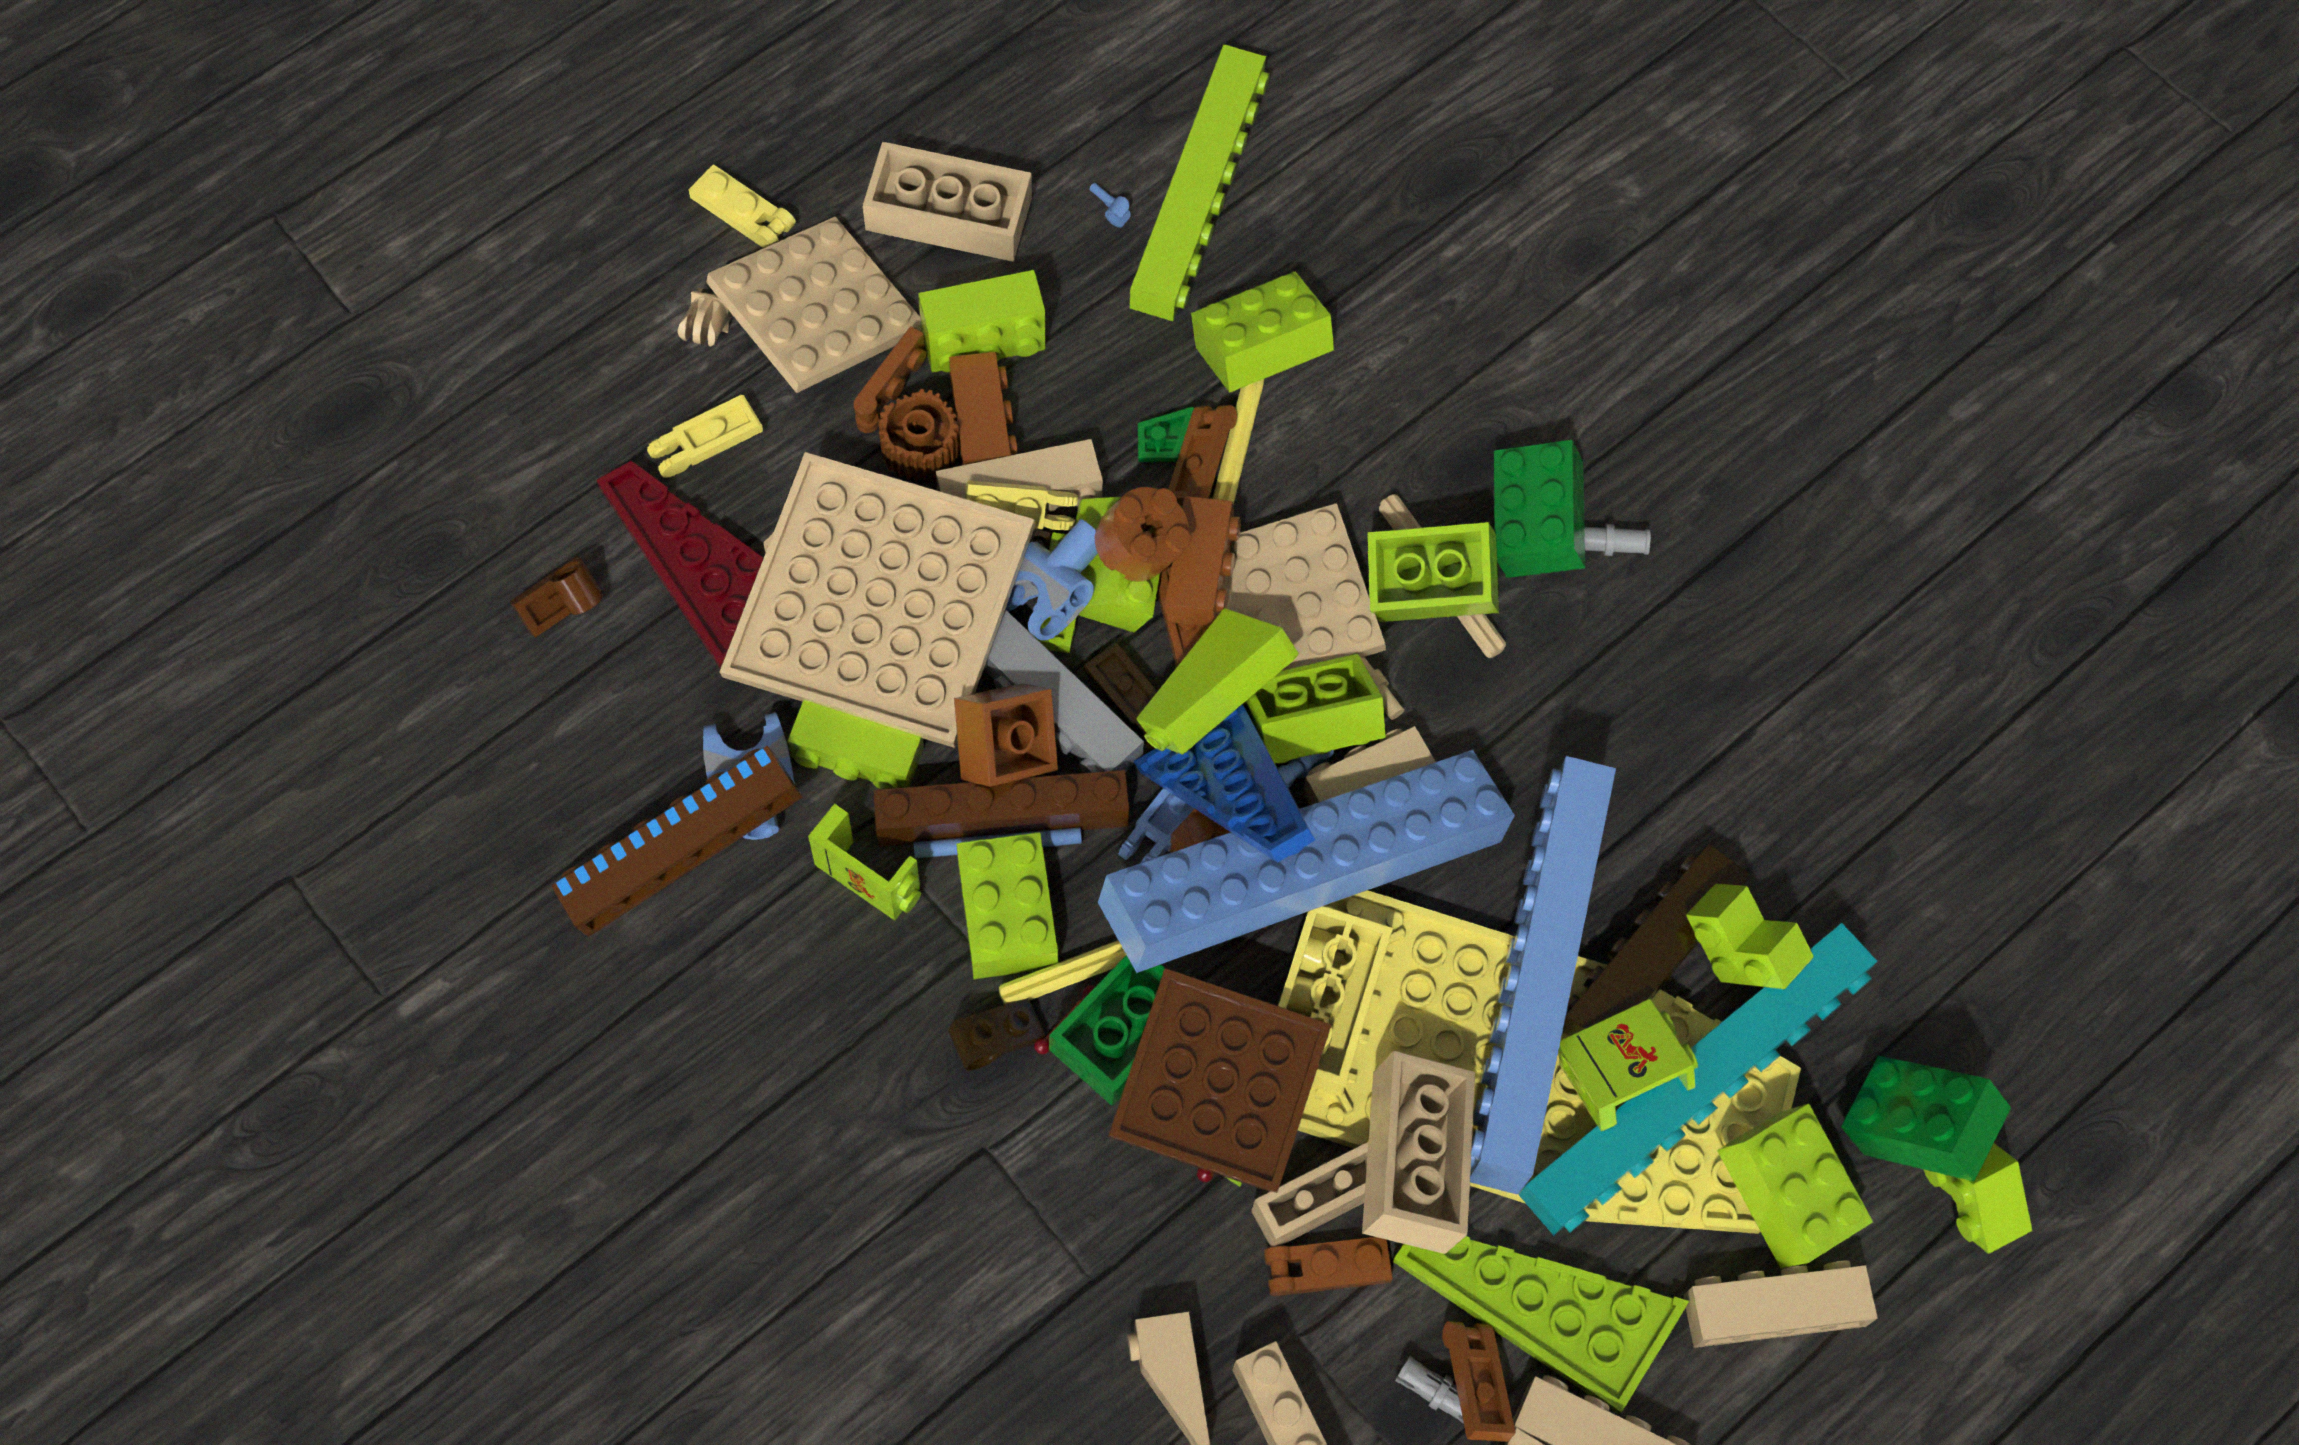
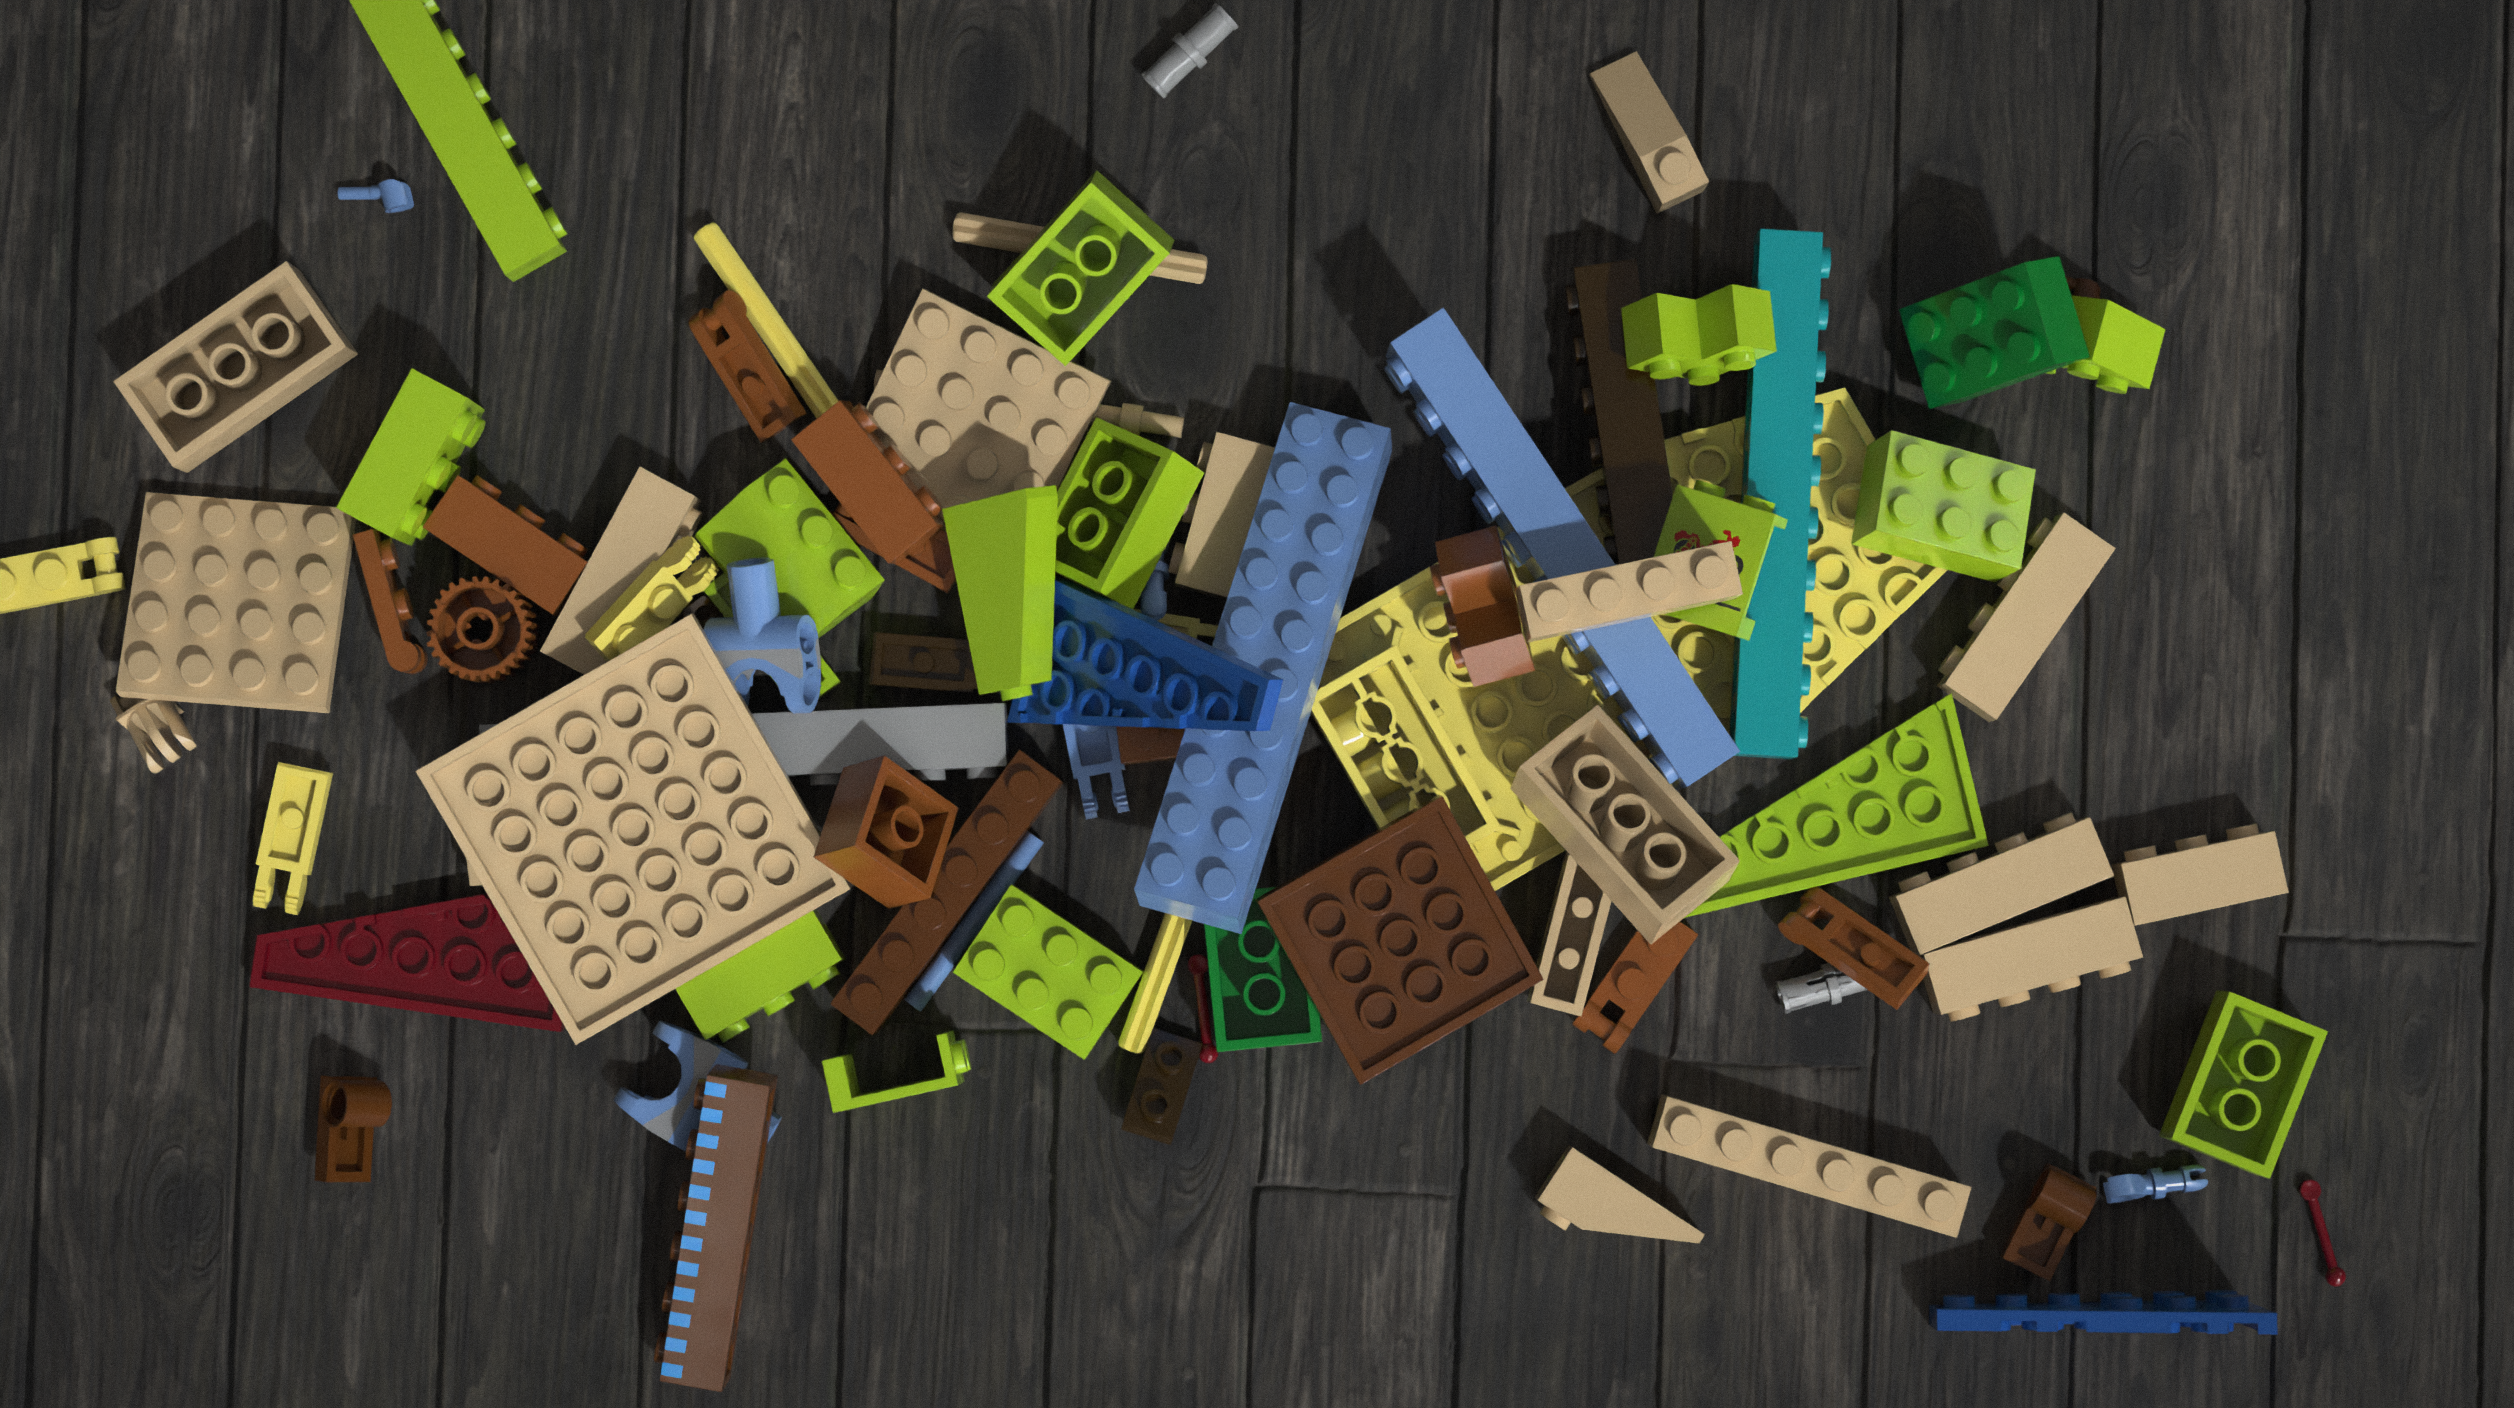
camera: 45 degrees left, 20 degrees up
dark orange brick [1094,487,1191,582] -> none
green piece [1138,407,1194,462] -> none
lime brick [1191,271,1334,393] -> none
green brick [1494,440,1585,578] -> none
none -> dark orange brick [1430,526,1535,687]
none -> tan brick [1515,541,1743,643]
none -> tan slope [1589,51,1709,214]

